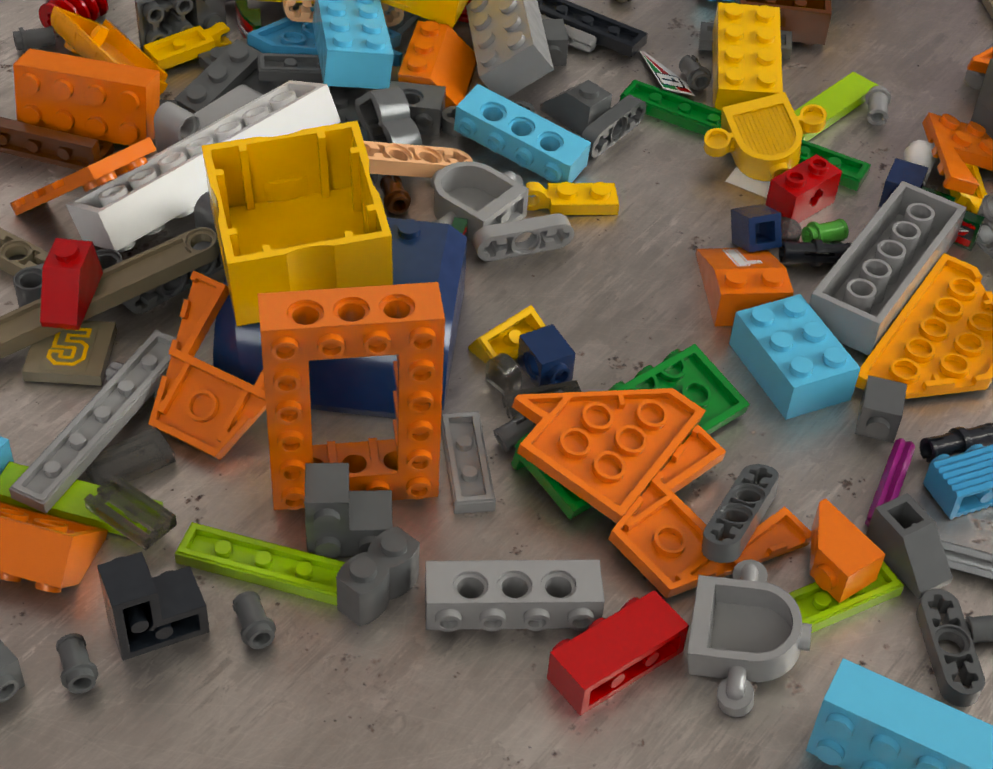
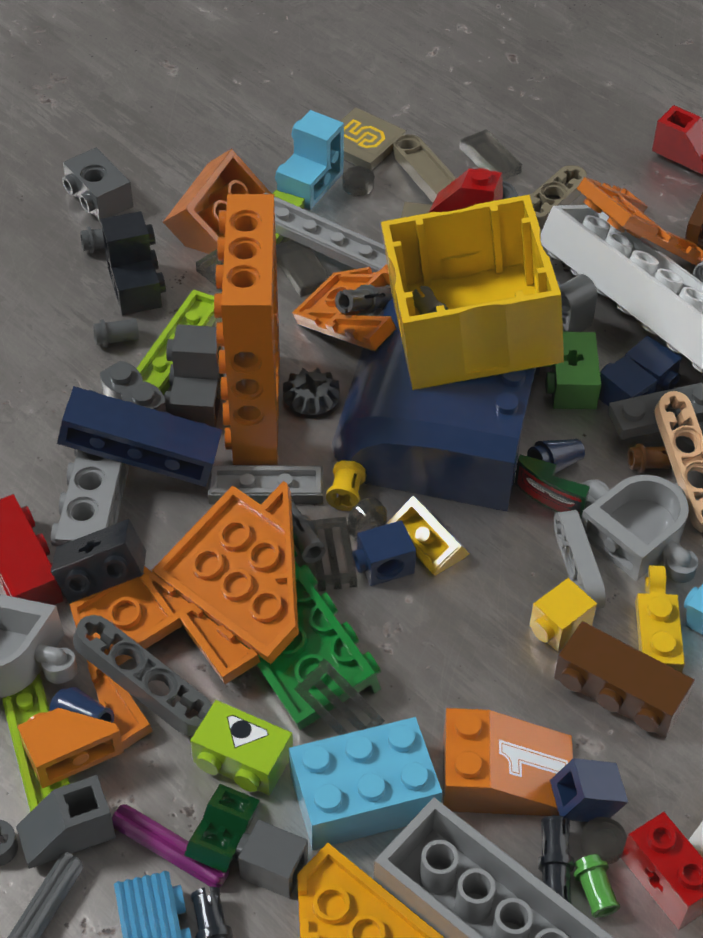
camera: 100 degrees right, 5 degrees up
none -> dark blue cone [49,687,114,723]
none -> black brick [51,519,146,603]
none -> dark blue brick [57,386,222,487]
none -> dark green slope [184,784,260,873]
none -> lime brick [190,700,293,796]
none -> dark grey gear [283,367,340,415]
none -> clear smoke tile [294,659,385,735]
none -> yellow bush [326,460,366,511]
none -> dark grey pin [335,285,393,314]
none -> yellow brick [529,578,597,652]
none -> reddish brown brick [554,621,695,738]

